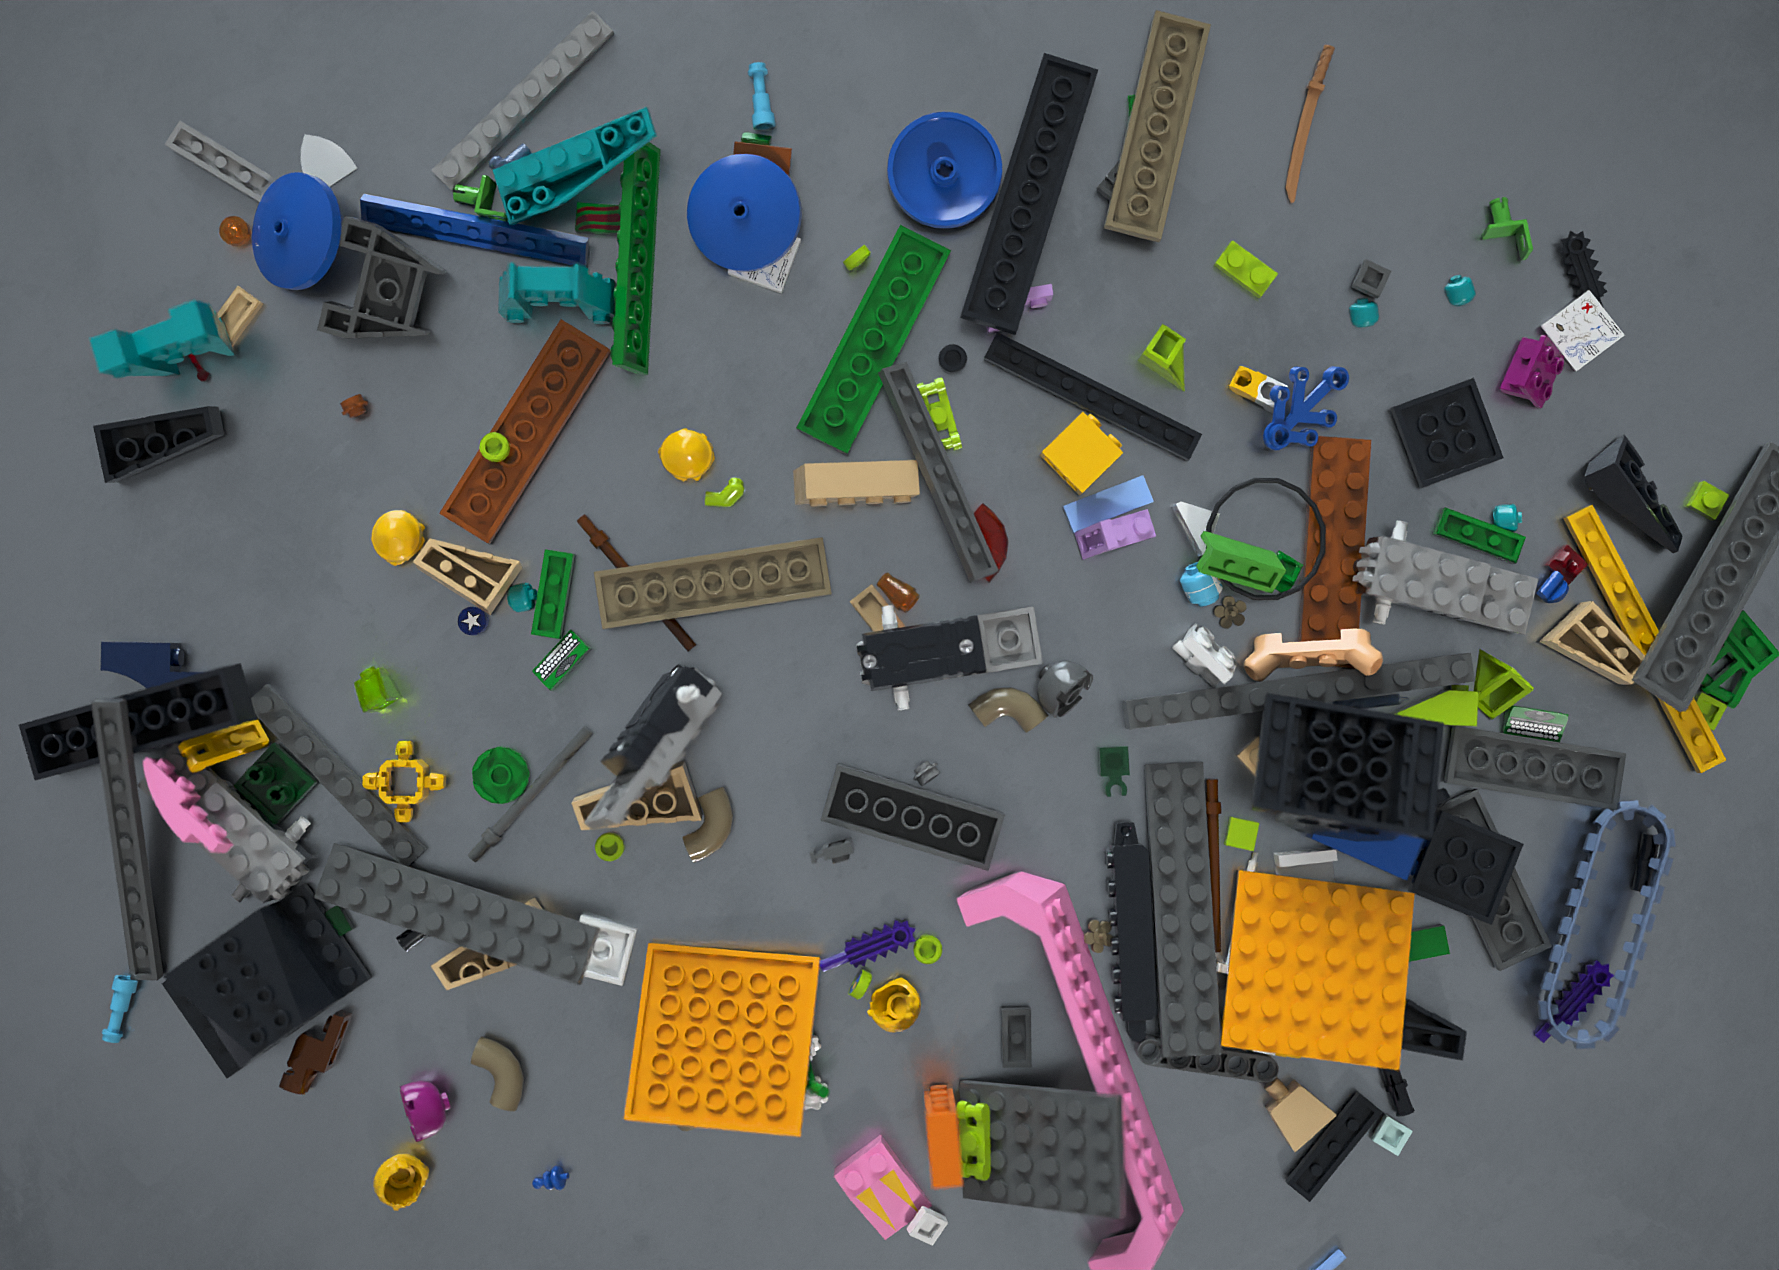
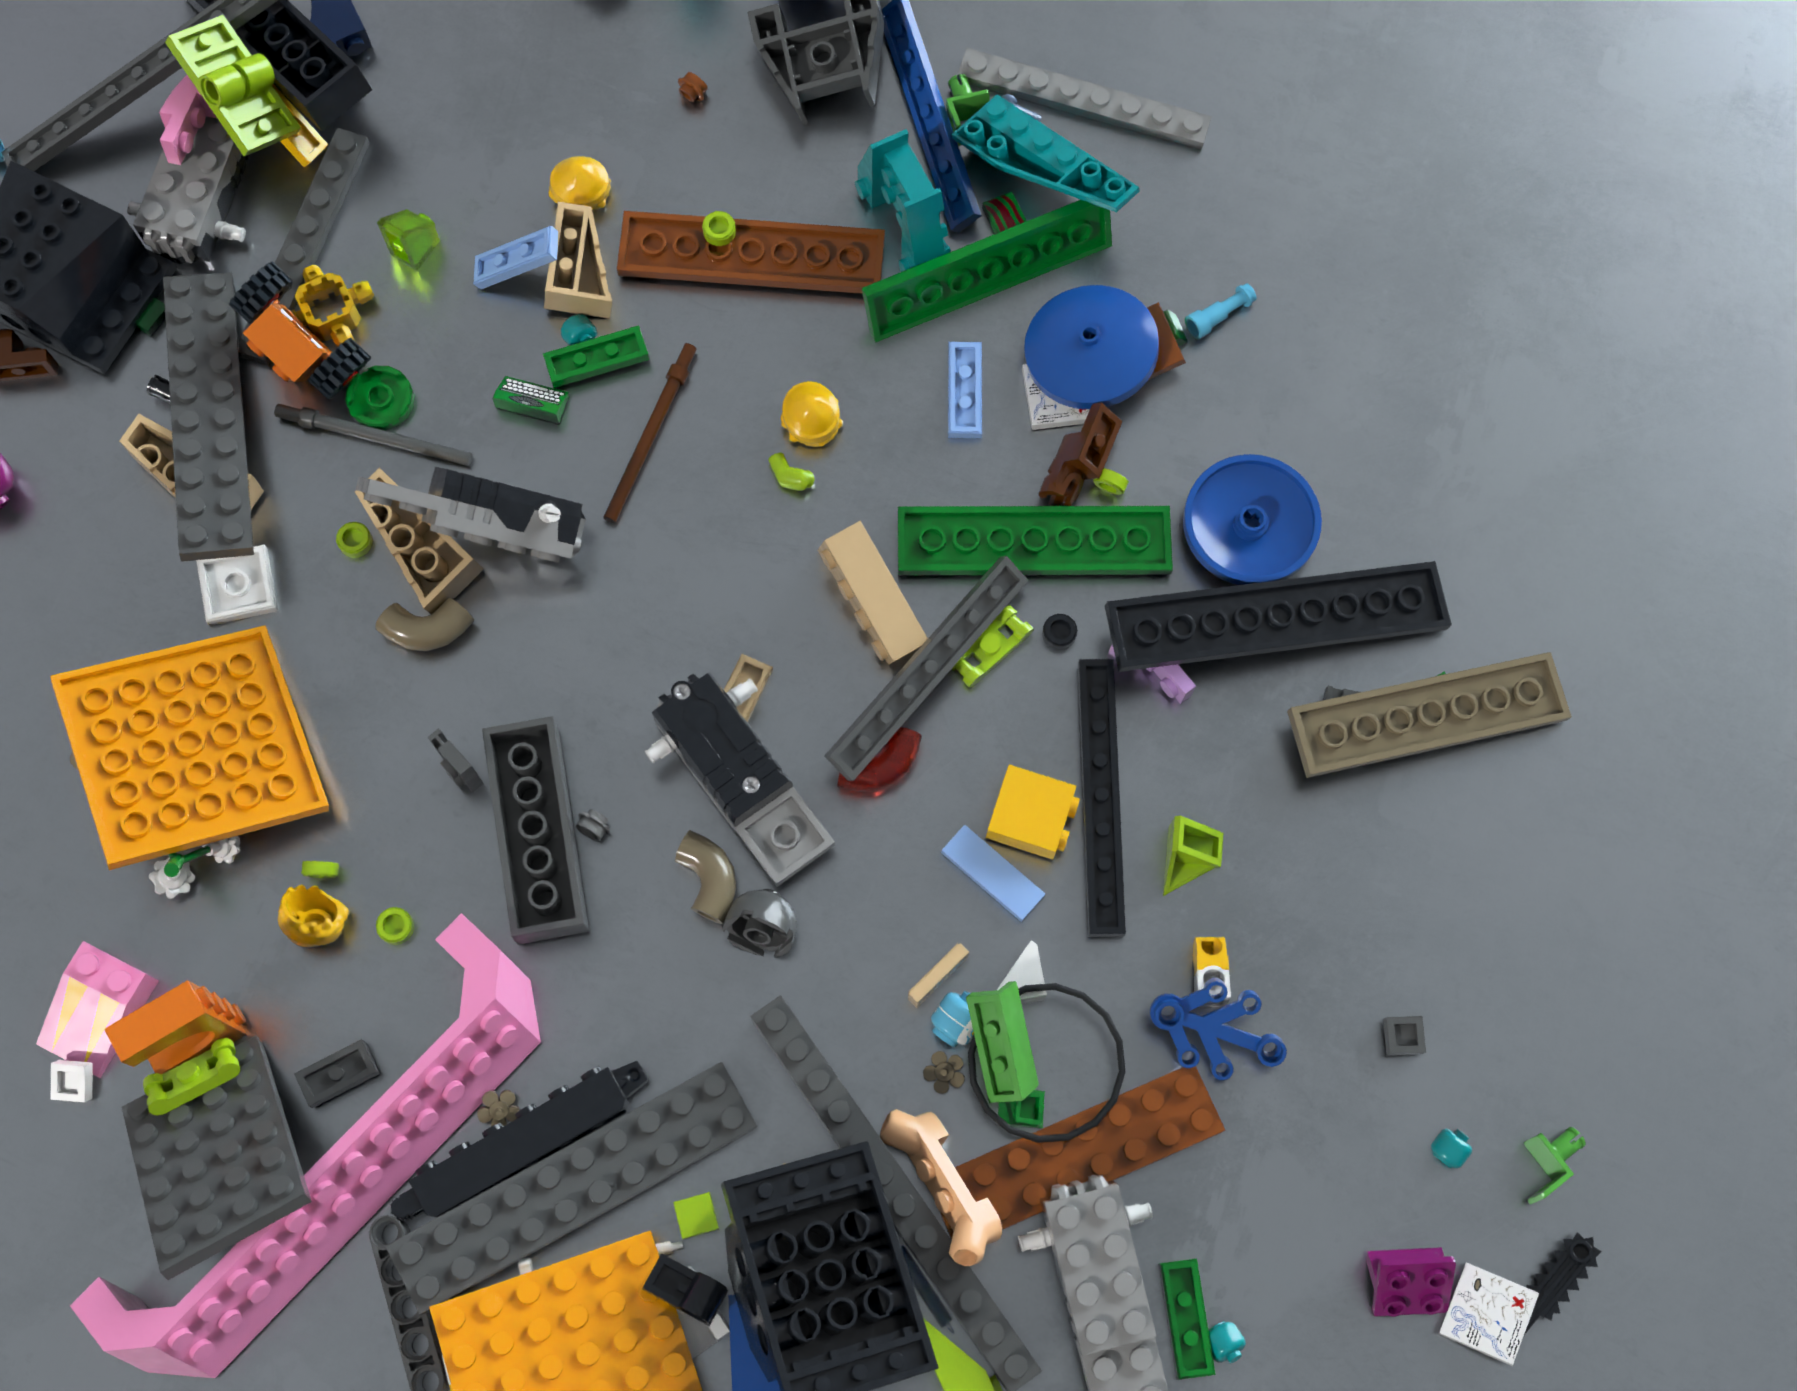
camera: 65 degrees right, 15 degrees down
dark green plate [233,743,318,825] -> none
clear blue tile [458,607,488,636] -> none
dark tan cylinder [471,1036,524,1111] -> none
dark tan plate [594,537,831,630] -> none
dark purple piece [820,920,916,972] -> none
clear orange cone [877,572,920,613] -> none
lavender bracket [1074,509,1156,560] -> none
clear green plate [1098,746,1130,797] -> none
white plate [1172,623,1236,688] -> none
reddish brown bar [1206,779,1222,953] -> none
lime plate [1214,240,1278,299] -> none
medium nougat sword [1285,44,1335,203] -> none
teal piece [1349,297,1379,327] -> none
black plate [1390,378,1504,488] -> none
none -> lime plate [165,15,301,157]
none -> brick [229,261,371,400]
none -> light blue tile [473,226,558,290]
none -> black plate [642,1253,728,1326]
none -> tan tile [908,943,969,1008]
none -> light blue tile [948,342,982,438]
none -> reddish brown plate [1038,402,1123,506]

